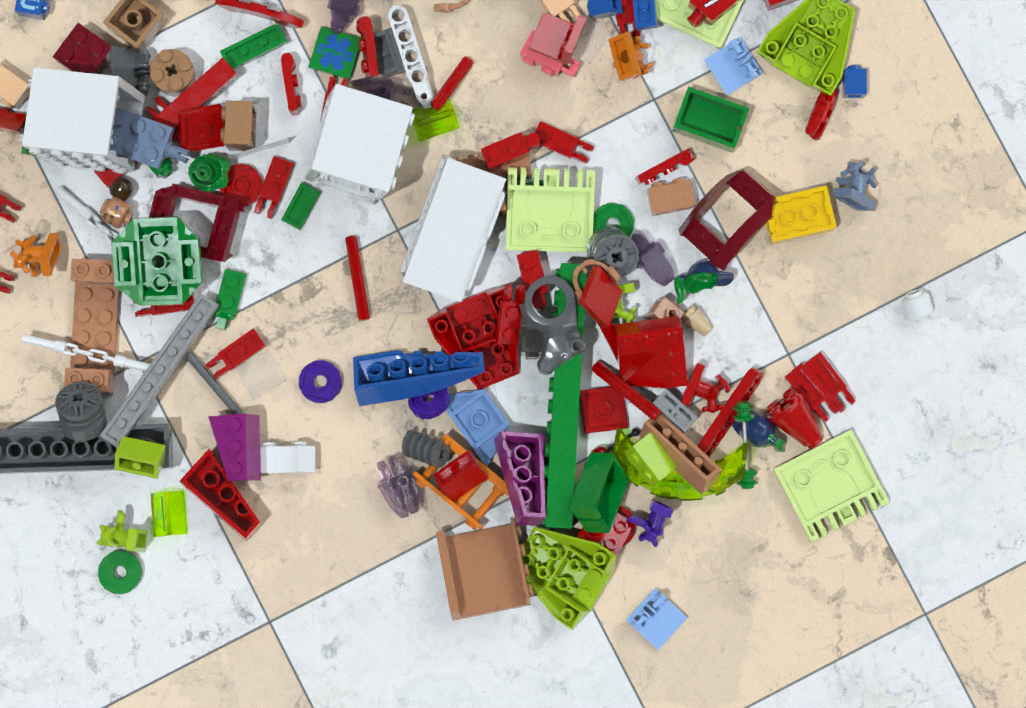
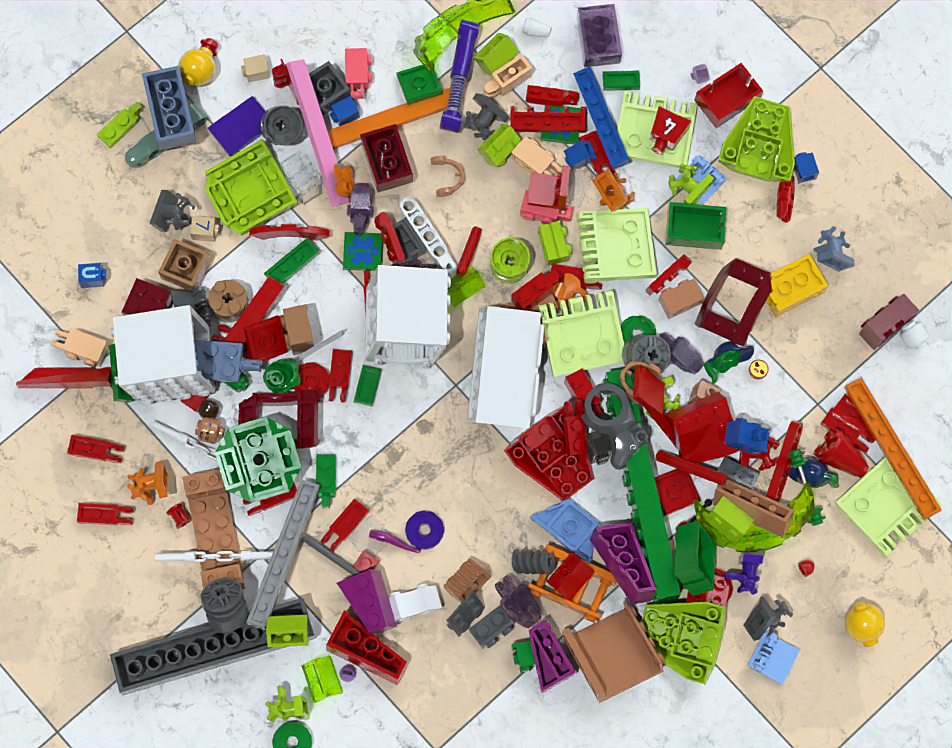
camera: 20 degrees left, 10 degrees down
red hinge [281,52,302,116] -> none
red axle [345,236,370,321] -> none
blue wedge [353,350,485,406] -> none
dark purple tile [408,387,451,419] -> none
tan cone [681,305,713,336] -> none
none -> red bush [166,503,192,529]
none -> medium lavender hinge [339,666,356,682]
none -> plate [353,550,380,573]
none -> magenta animal [369,530,421,553]
none -> nougat brick [443,558,491,603]
none -> dark grey hinge [446,591,485,637]
none -> dark grey bracket [468,606,515,649]
none -> lime wheel [490,238,530,284]
none -> green brick [511,641,535,672]
none -> magenta wedge [529,620,577,693]
none -> lime brick [537,221,572,266]
none -> orange plate [553,273,587,310]
none -> yellowish green hinge [577,208,657,283]
none -> lime piece [668,163,714,204]
none -> blue brick [725,418,769,454]
none -> dark grey piece [743,597,793,641]
none -> tile [749,360,769,380]
none -> red hinge [798,560,815,577]
none -> orange tile [844,377,942,520]
none -> yellow brick [845,602,885,647]
none -> wedge [859,294,919,350]

